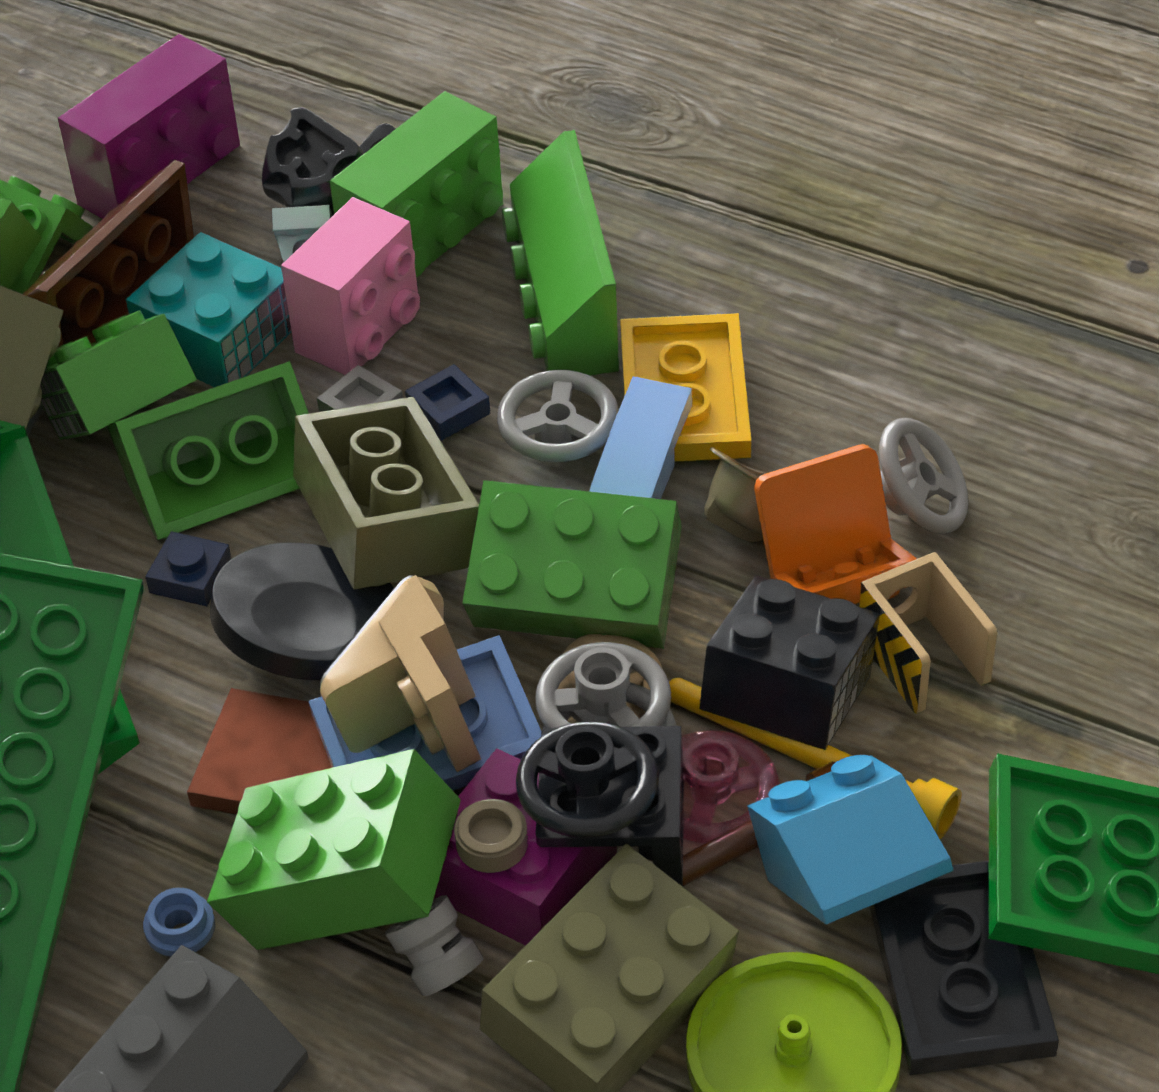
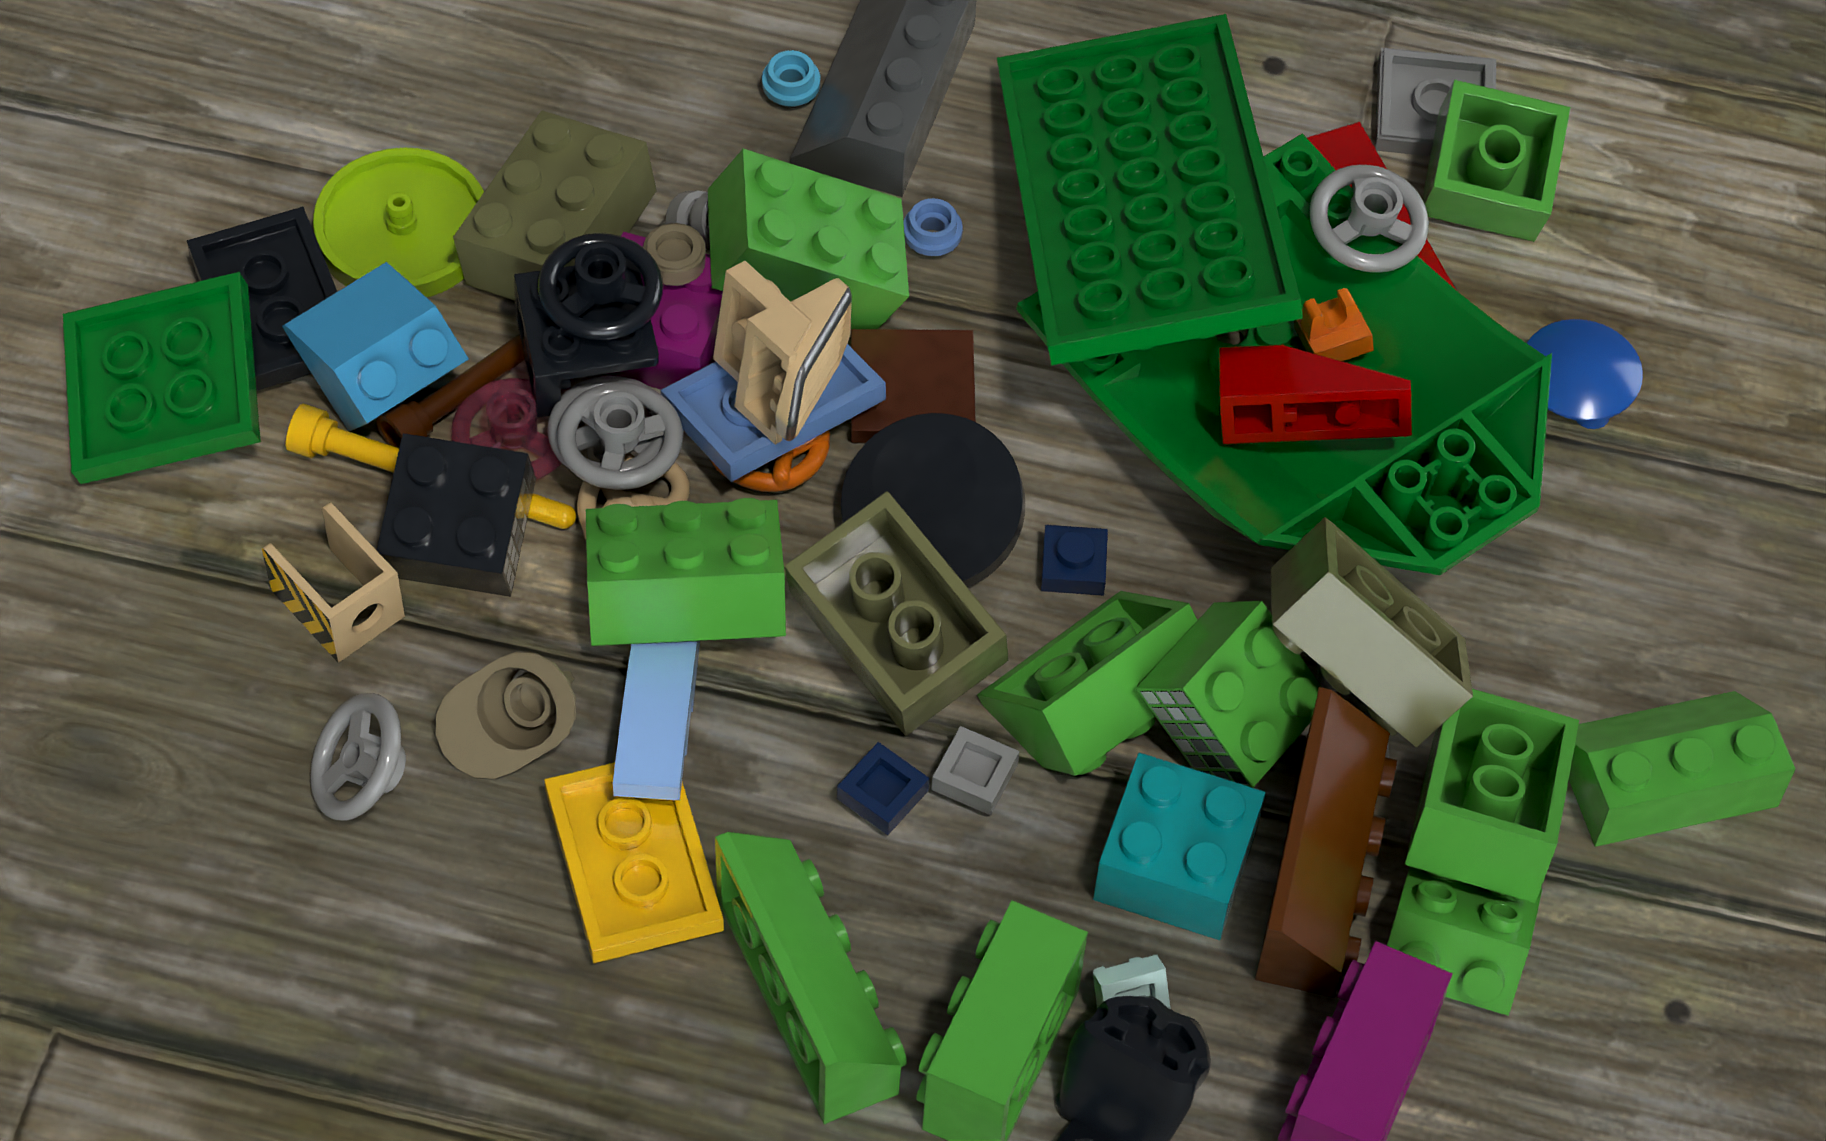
camera: 160 degrees right, 10 degrees up
bright pink brick [281,197,420,375] -> none
light grey piece [497,370,619,462] -> none
orange bracket [754,444,917,604] -> none

